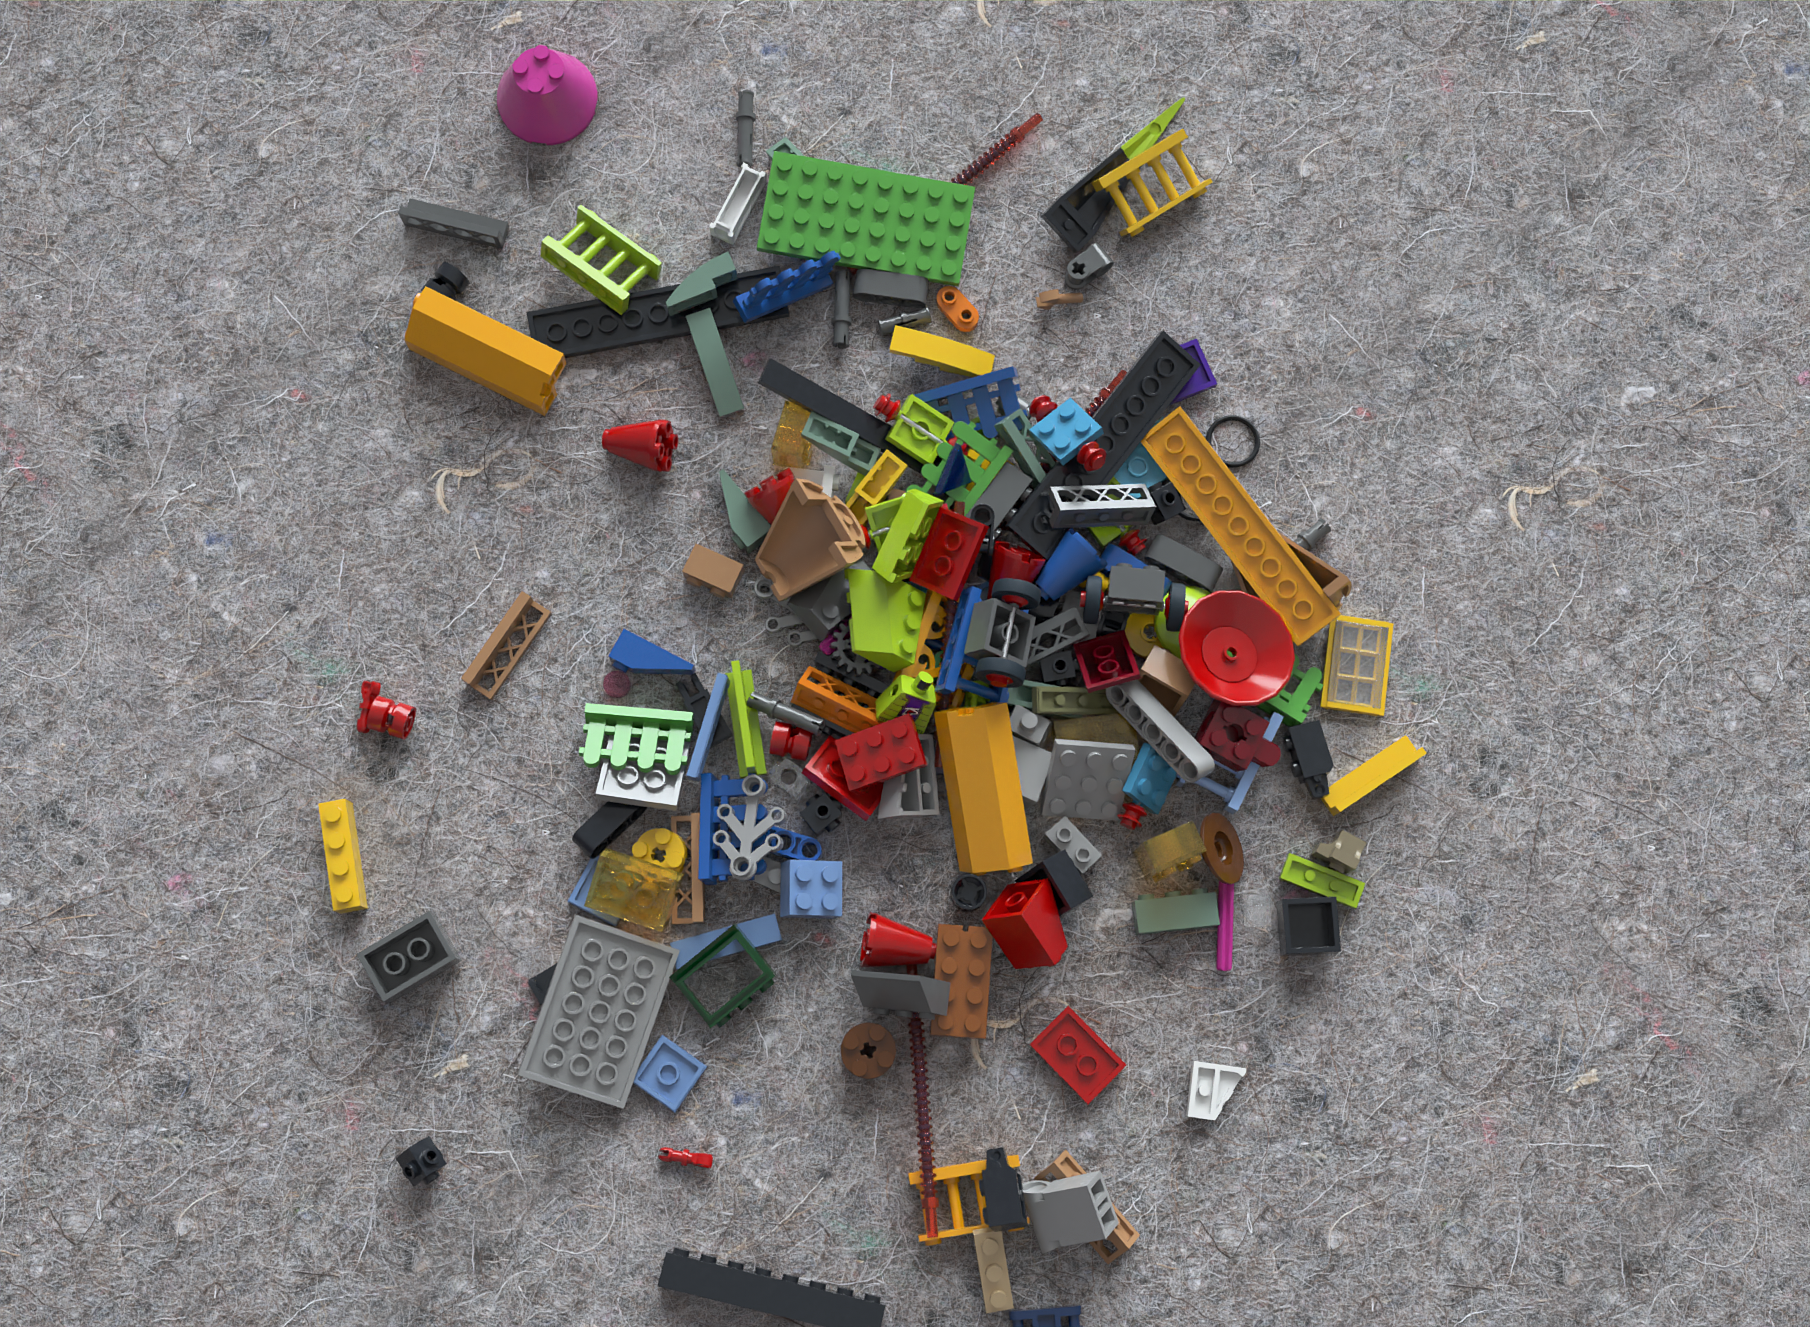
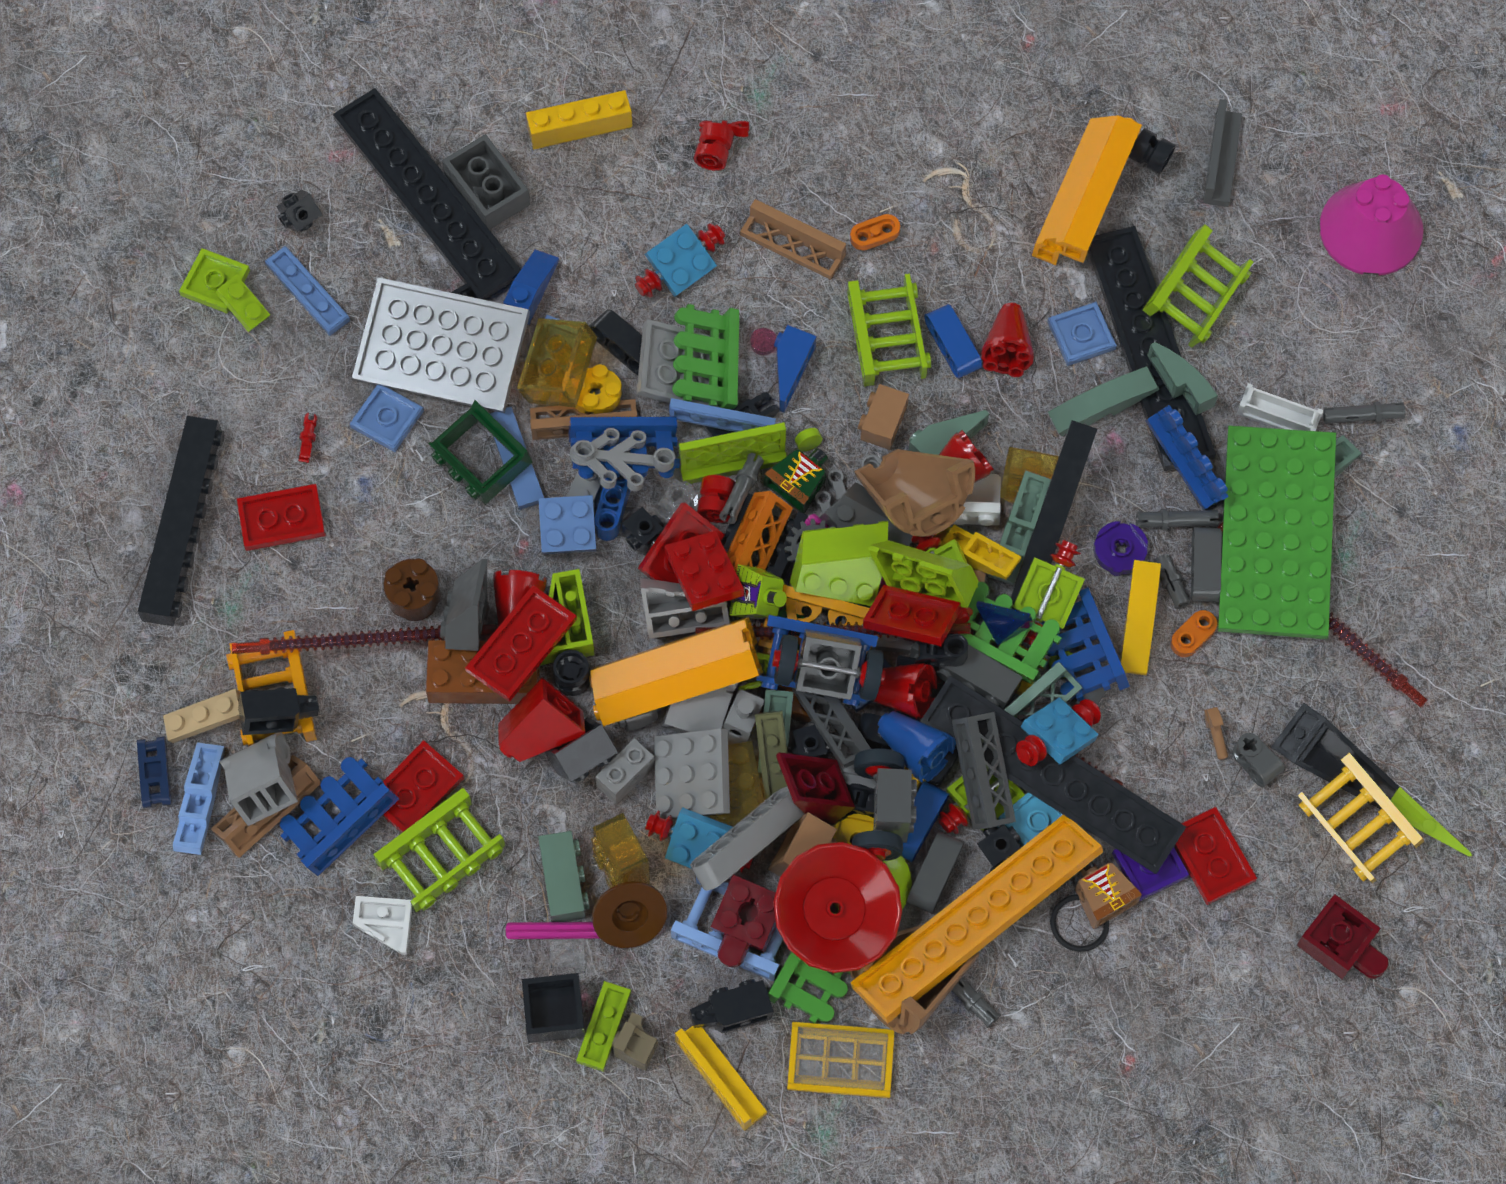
camera: 90 degrees right, 10 degrees down
none -> light blue slope [173,742,225,855]
none -> lime plate [179,248,250,314]
none -> lime plate [215,274,270,333]
none -> red plate [236,484,326,551]
none -> medium blue tile [265,246,350,336]
none -> blue fence [280,757,399,876]
none -> black plate [333,88,521,300]
none -> lime fence [373,788,505,912]
none -> red plate [465,585,577,702]
none -> blue slope [503,249,559,325]
none -> lime wedge [541,569,595,665]
none -> dark azure plate [634,223,725,298]
none -> torso [764,448,828,514]
none -> lime tile [795,428,823,452]
none -> lime fence [847,273,931,387]
none -> orange plate [850,214,900,250]
none -> blue beam [924,304,983,379]
none -> medium blue tile [1047,302,1117,366]
none -> torso [1075,861,1142,930]
none -> dark purple plate [1093,521,1148,576]
none -> red plate [1174,807,1257,905]
none -> dark red brick [1296,894,1388,980]

